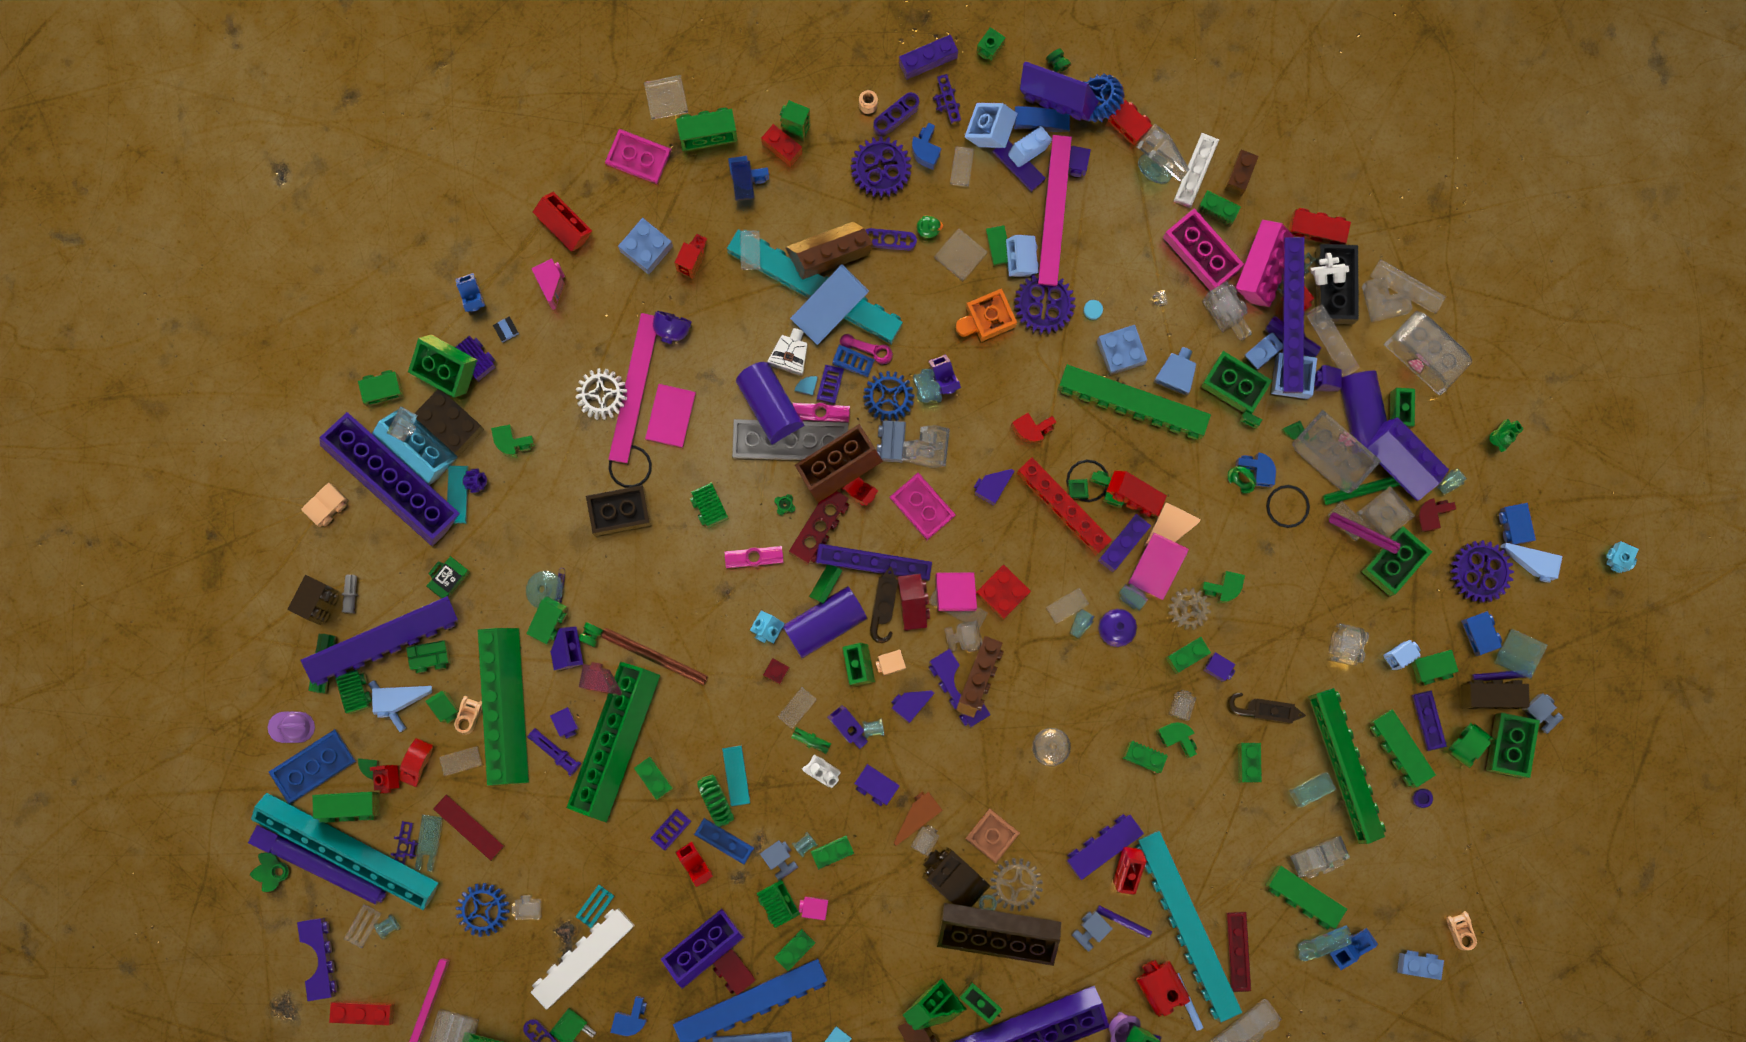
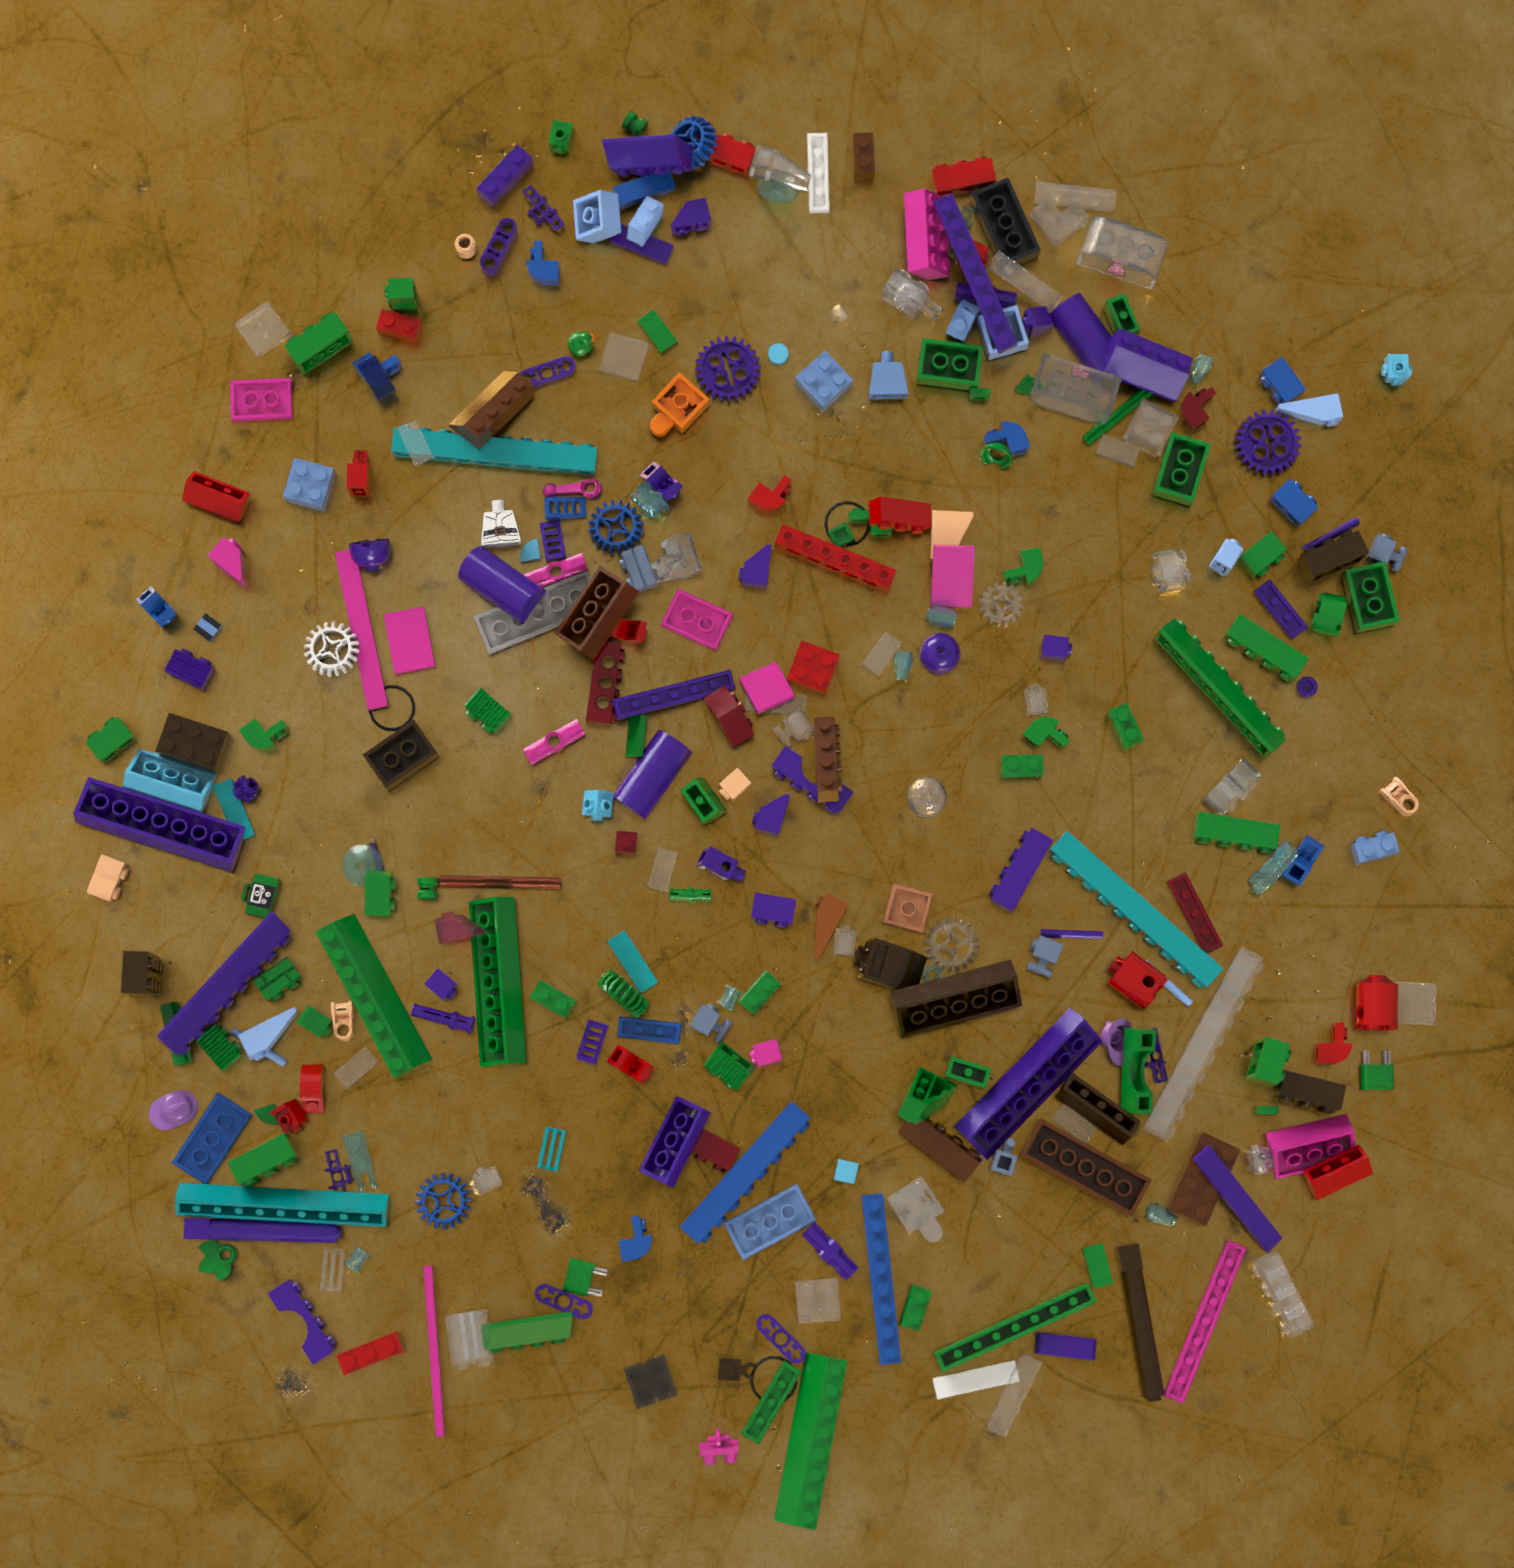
camera: 20 degrees left, 0 degrees up
light grey axle [342,575,358,613] -> none
clear brick [387,407,418,442] -> none
green brick [408,335,477,397] -> none
dark red tile [433,794,504,861] -> none
white brick [531,909,635,1010] -> none
dark purple slope [550,627,583,670] -> none
green plate [774,494,795,515] -> none
green brick [774,929,816,971] -> none
medium blue tile [790,265,869,345] -> none
white hips [802,754,841,788] -> none
dark purple gear [851,136,912,198] -> none
clear light blue bush [863,718,884,738] -> none
dark brown plate [870,566,898,643] -> none
clear tile [950,146,974,187] -> none
light blue brick [1006,235,1039,277] -> none
dark pink tile [1038,135,1072,286] -> none
green brick [1058,364,1211,440] -> none
dark purple brick [1098,514,1151,572] -> none
red brick [1113,847,1146,895] -> none
dark pink brick [1163,208,1245,294] -> none
green brick [1165,637,1211,674] -> none
green brick [1197,190,1241,227] -> none
dark brown plate [1229,693,1306,724] -> none
black piece [1267,485,1310,528] -> none
clear light blue brick [1289,772,1336,807] -> none
white hips [1310,253,1349,285] -> none
magenta axle [1329,512,1401,554] -> none
green hips [1489,419,1523,452] -> none
clear light blue hinge [1495,629,1548,679] -> none

